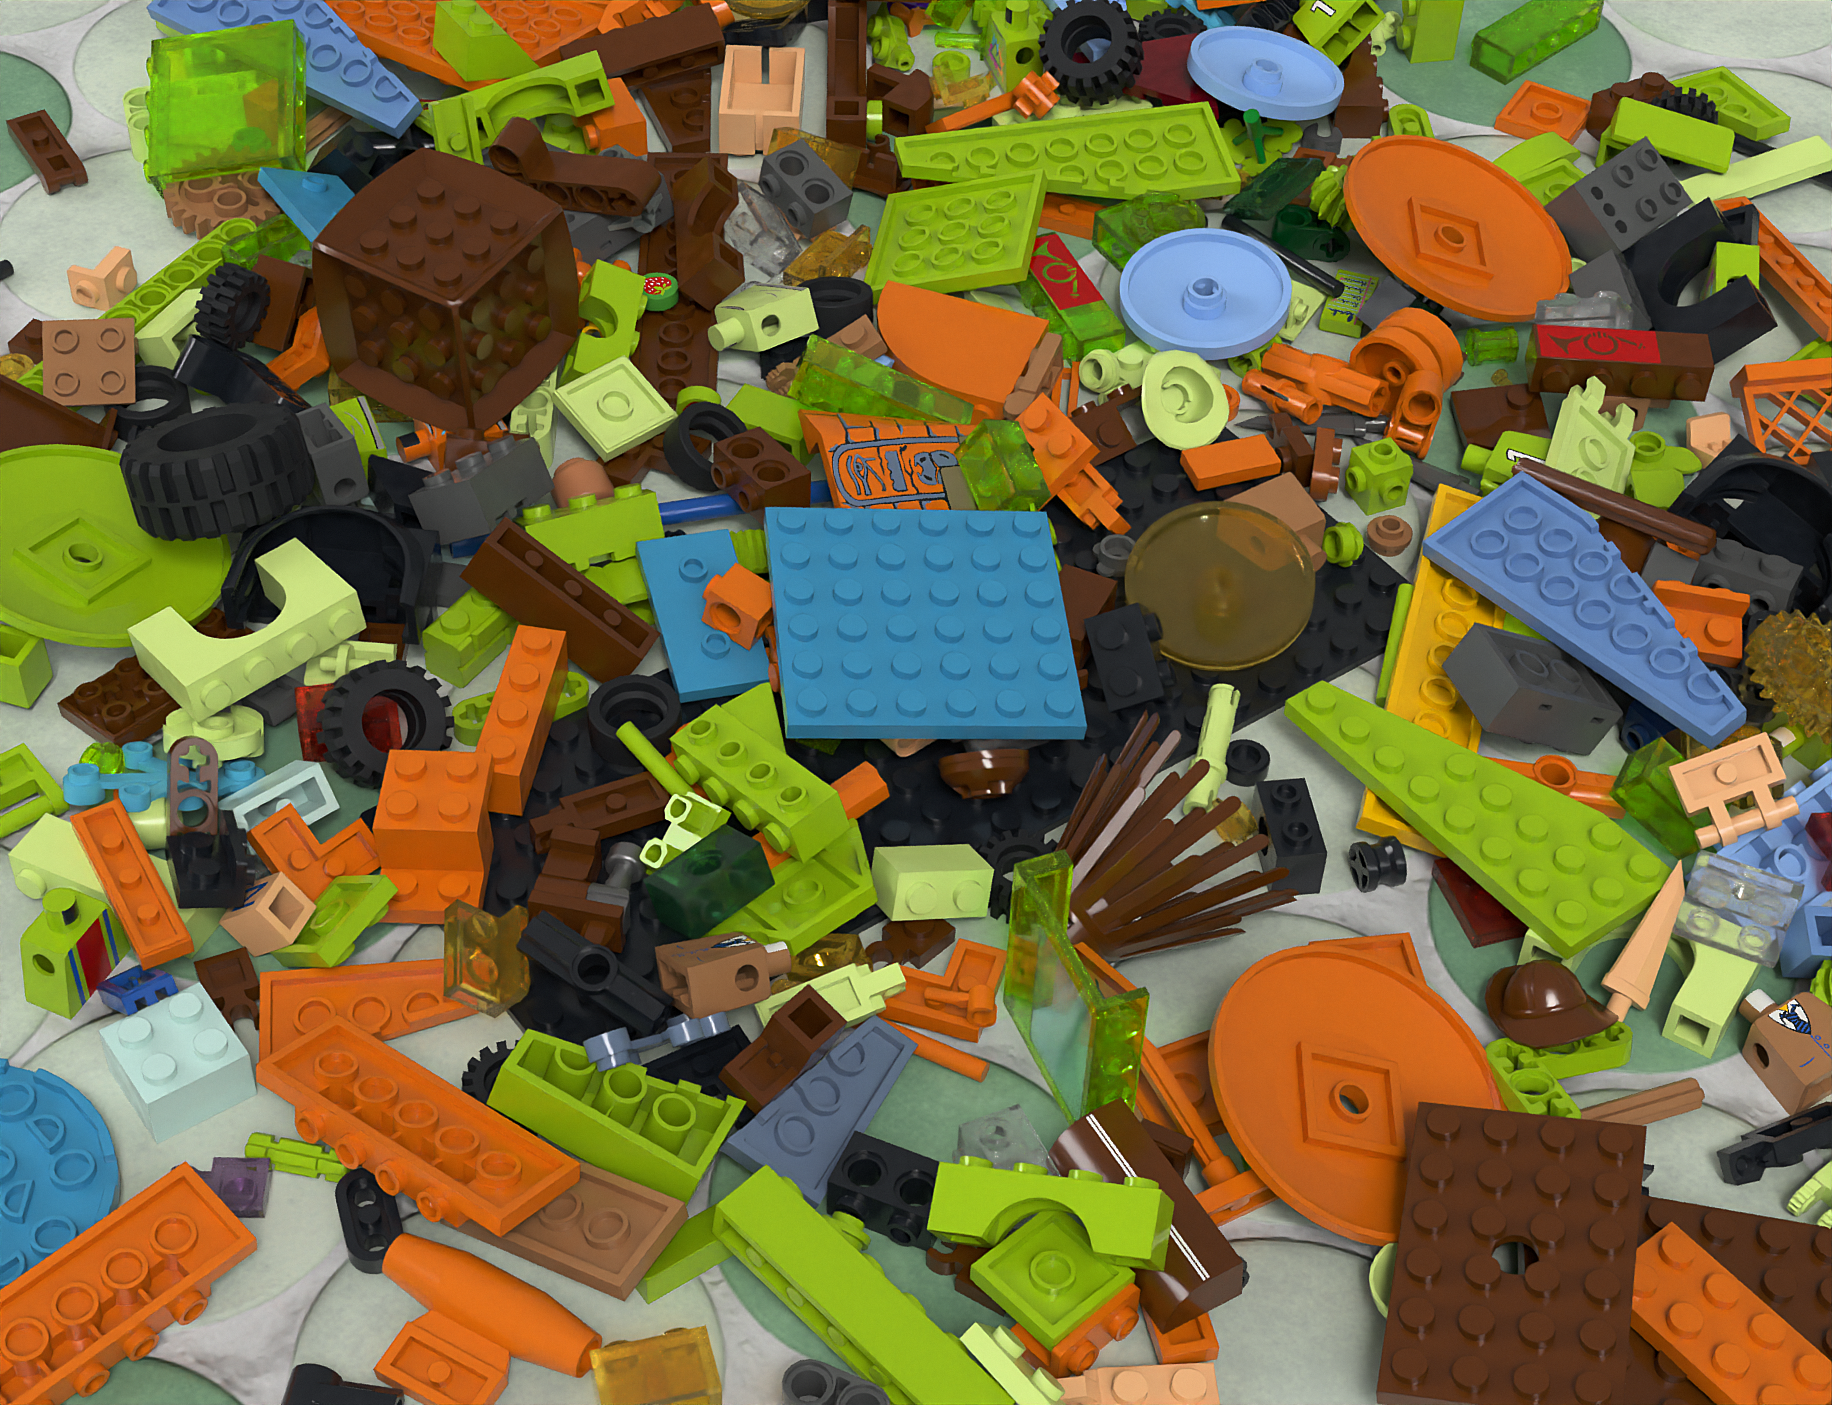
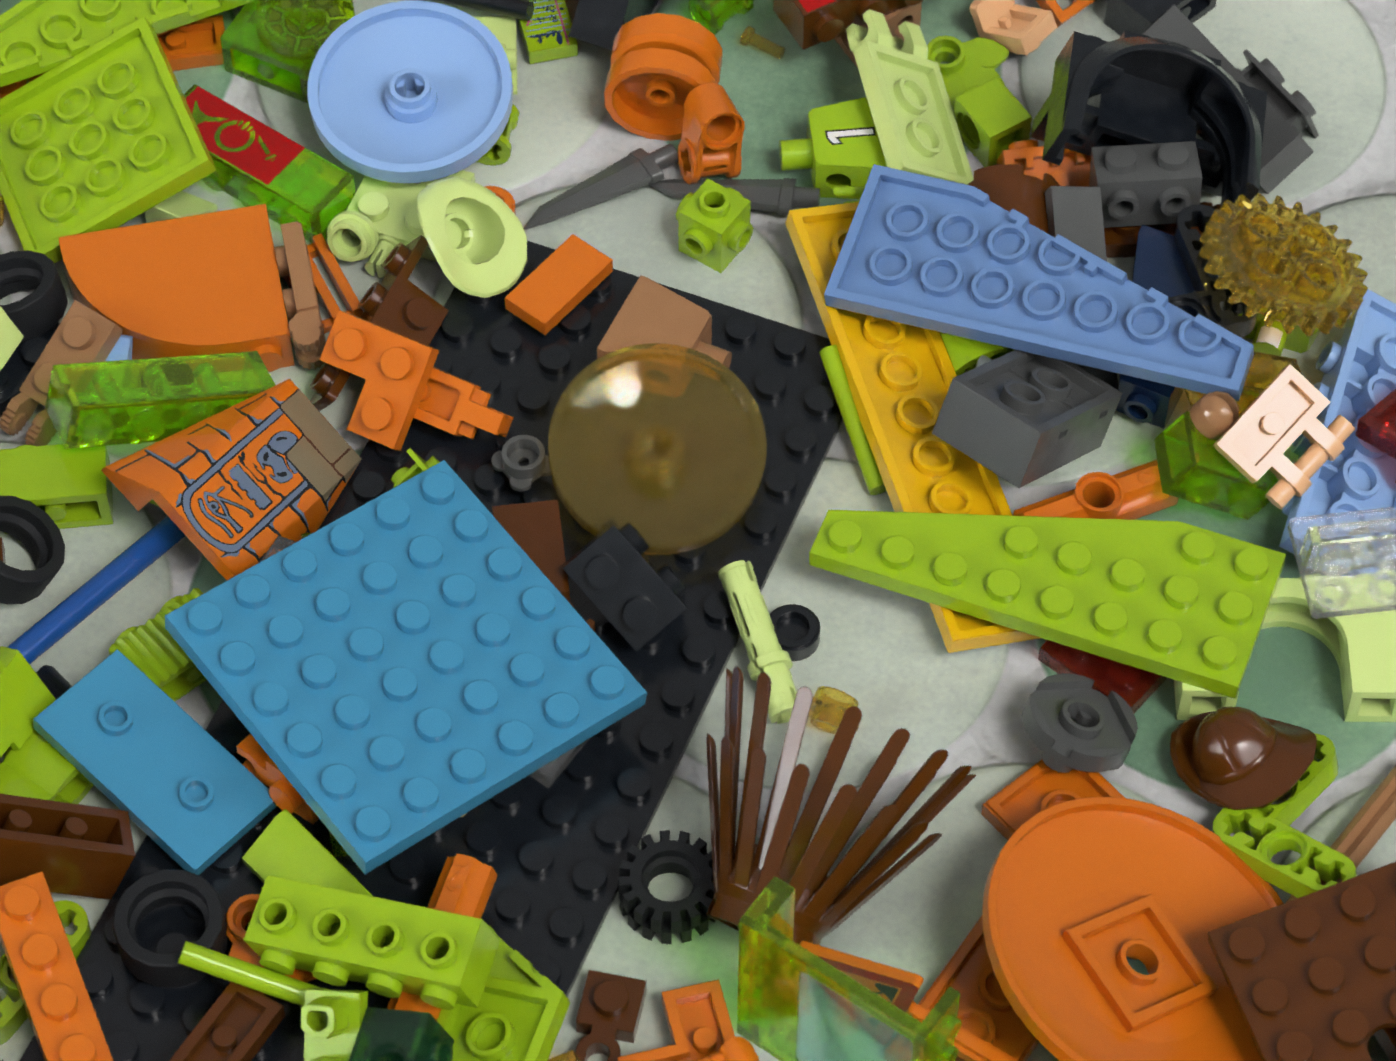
camera: 30 degrees left, 10 degrees up
orange brick [701,562,774,651] -> none
reddish brown brick [711,426,811,527] -> none
yellowish green brick [871,844,994,921] -> none
reddish brown piece [938,749,1030,800] -> none
clear neon green brick [954,419,1052,511] -> none
orange pin [1242,368,1323,425] -> none
black brick [1249,778,1327,895] -> none
orange piece [1261,342,1391,418] -> none
reddish brown plate [1266,412,1315,488] -> none
dark orange plate [1309,427,1343,502] -> none
lime plate [1322,522,1364,567] -> none
black wheel [1349,835,1407,893] -> none
medium nougat plate [1366,515,1413,557] -> none
reddish brown plate [1450,383,1552,451] -> none
reddish brown axle [1511,457,1717,555] -> none
light nougat bar [1600,859,1685,1022] -> none
orange bracket [1651,580,1750,668] -> none
none -> dark grey plate [1022,674,1138,773]
none -> medium nougat hinge [1190,391,1239,440]

